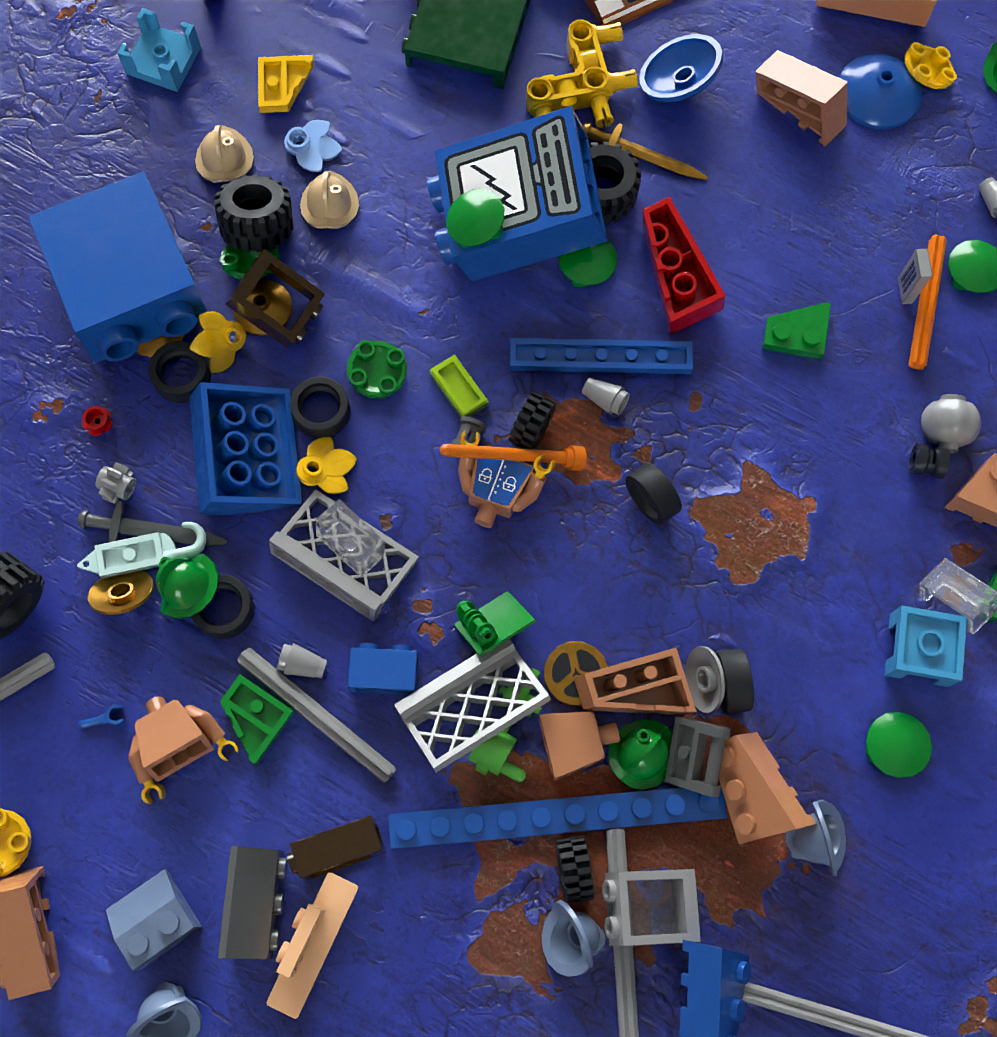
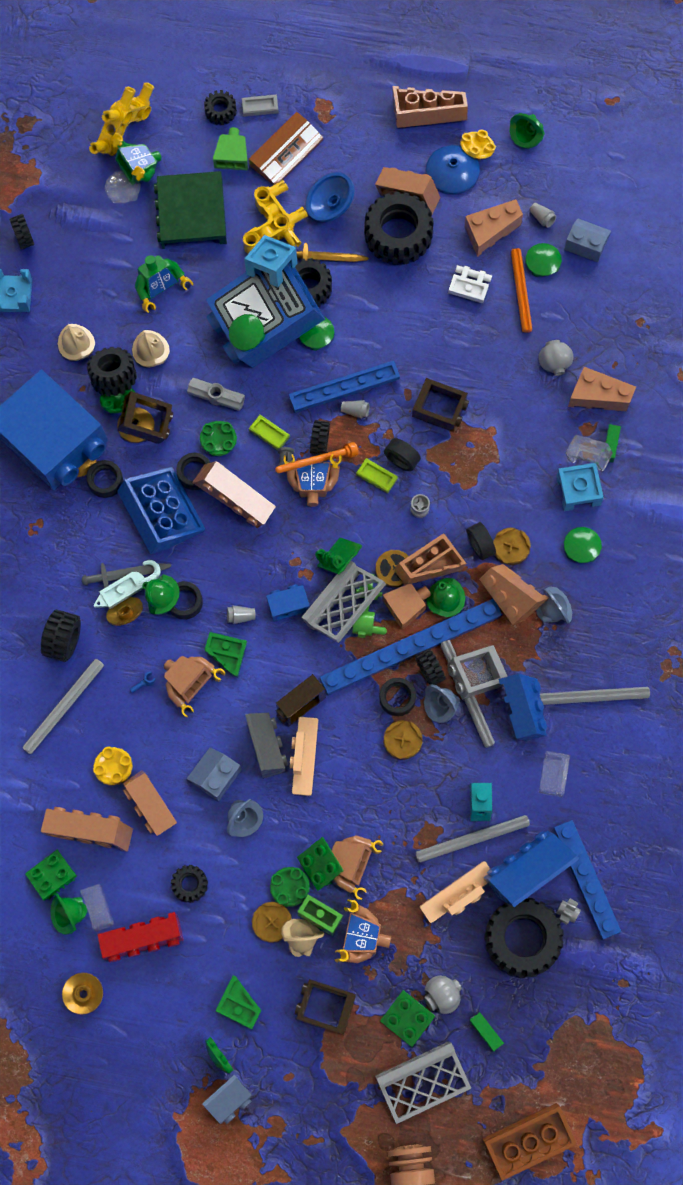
camera: 15 degrees left, 0 degrees up
red plate [82,406,113,436] -> none
light grey gear [95,462,136,504] -> none
yellow plate [190,311,246,373] -> none
light grey axle [237,648,396,783] -> none
yellow wing [258,55,314,113] -> none
light grey fence [269,489,419,622] -> none
light blue plate [284,120,342,172] -> none
yellow plate [296,437,357,494] -> none
clear panel [316,499,385,577] -> none
red wedge [642,196,726,335] -> none
dark grey plate [664,716,731,797] -> none
light grey dish [685,646,725,713] -> none
green wing [762,302,831,360] -> none
light grey tile [898,249,933,304] -> none
black wheel [909,443,950,479] -> none
none -> torso [135,255,193,313]
none -> light grey piece [187,378,245,411]
none -> wedge [192,461,276,526]
none -> dark azure panel [244,235,298,287]
none -> lime tile [356,458,398,493]
none -> black tyre [364,192,434,265]
none -> black tyre [379,677,416,716]
none -> pearl gold tile [384,720,422,760]
none -> light grey wheel [410,494,430,518]
none -> dark brown window [412,378,469,432]
none -> white plate [448,265,492,303]
none -> nougat wedge [464,199,523,257]
none -> pearl gold tile [493,527,531,565]

